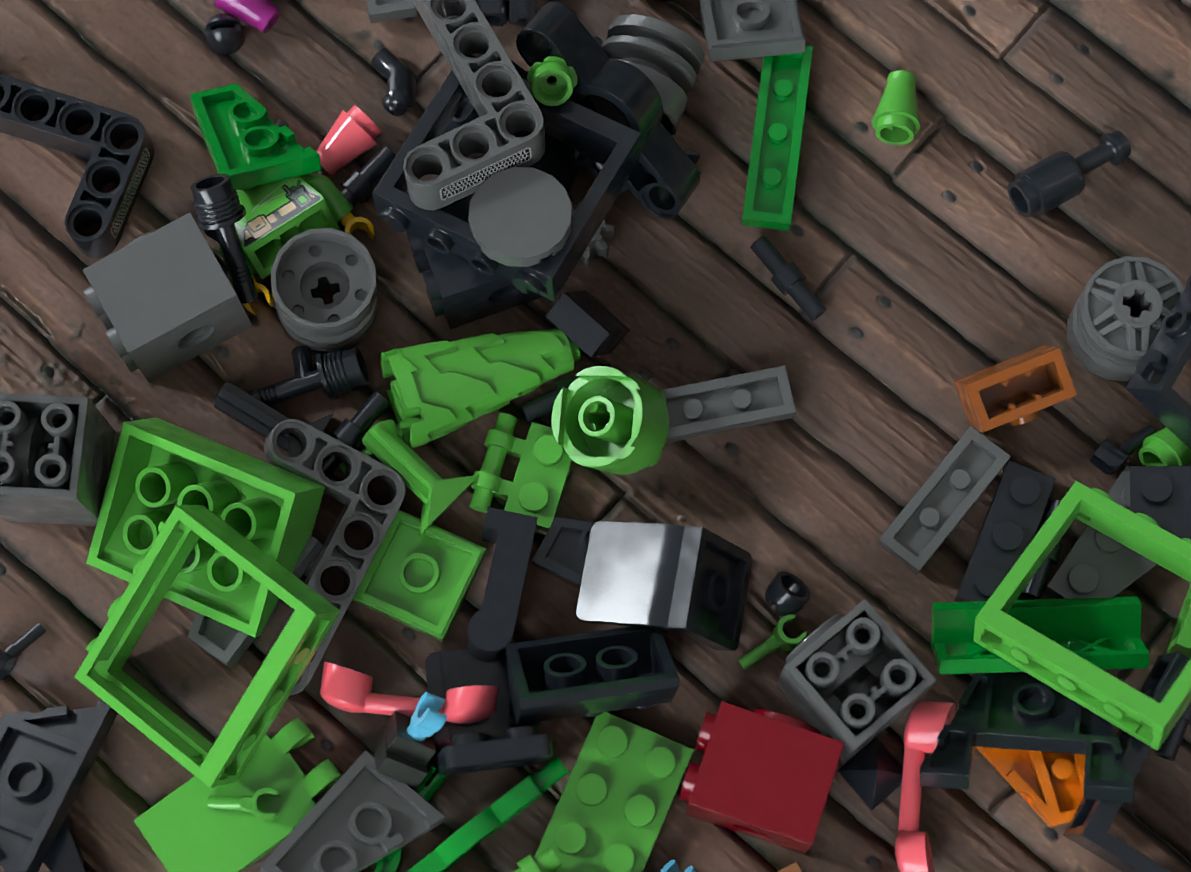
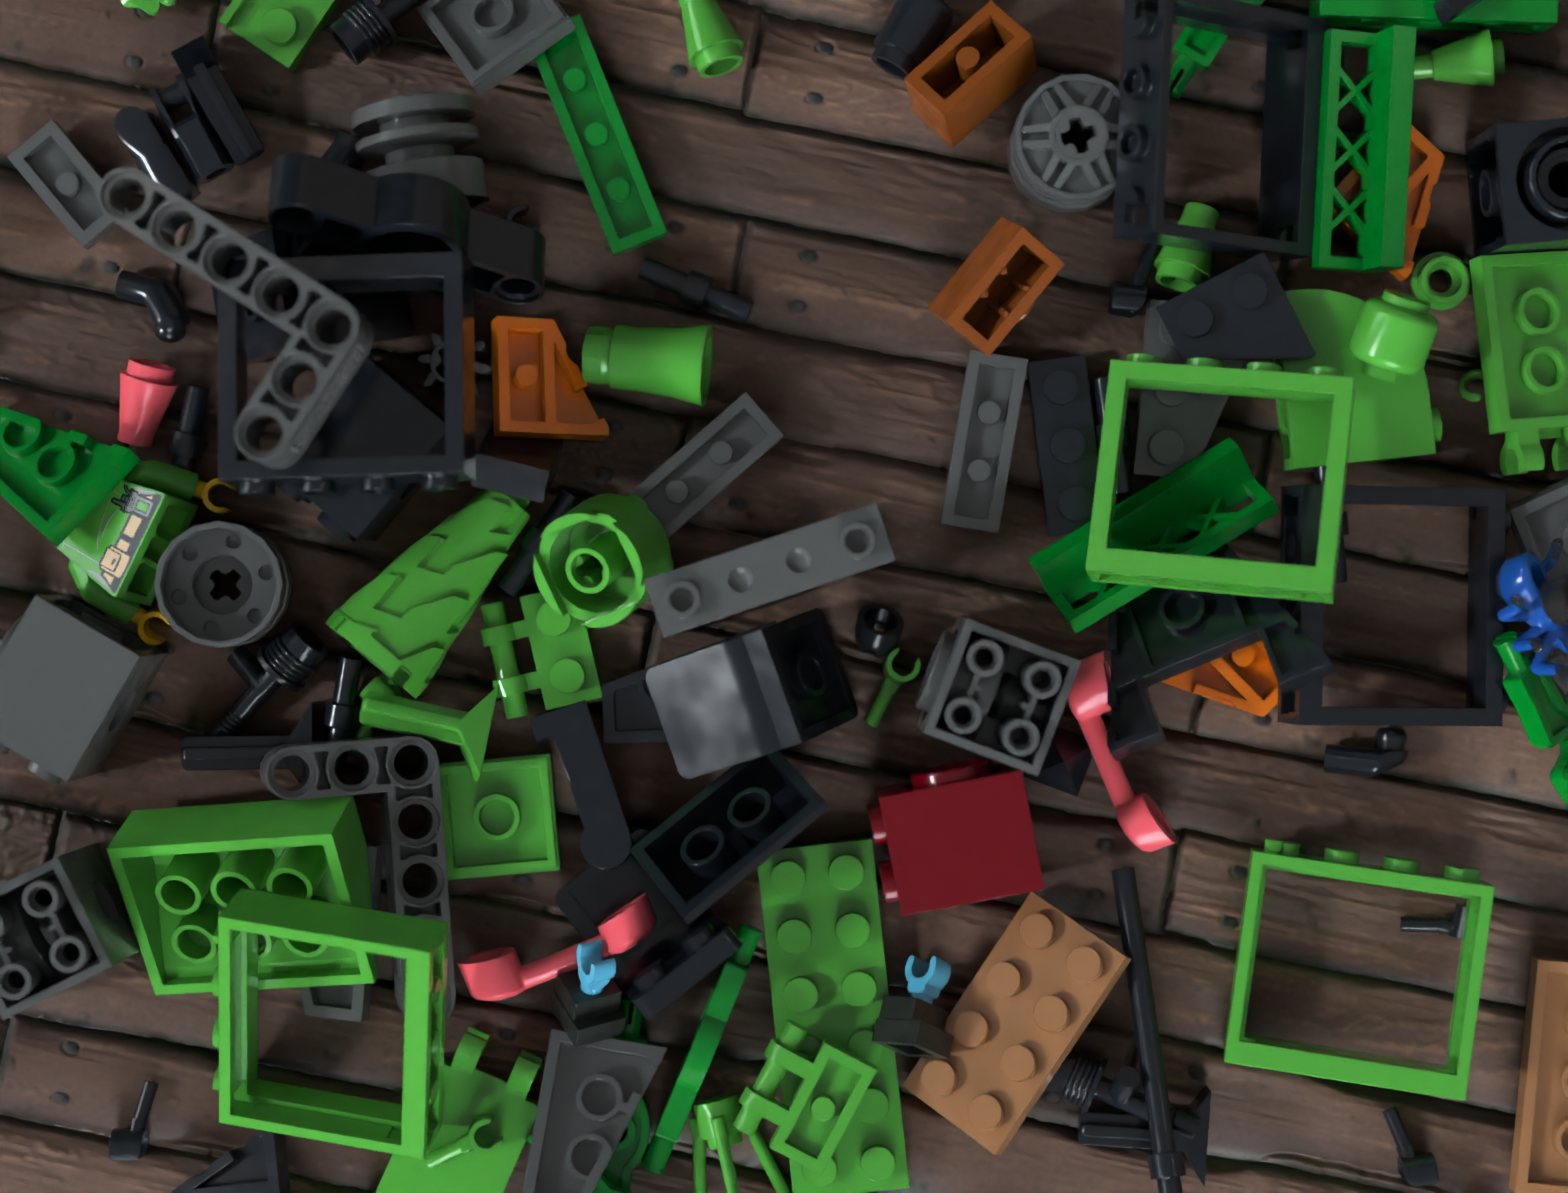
camera: 30 degrees left, 15 degrees up
black piece [190,174,258,304] -> none
dark grey tile [469,167,572,267] -> none
bright green plate [527,56,577,106] -> none
none -> orange wing [491,316,609,441]
none -> bright green plant [582,324,714,407]
none -> dark grey fence [644,503,896,638]
none -> dark orange brick [904,0,1038,148]

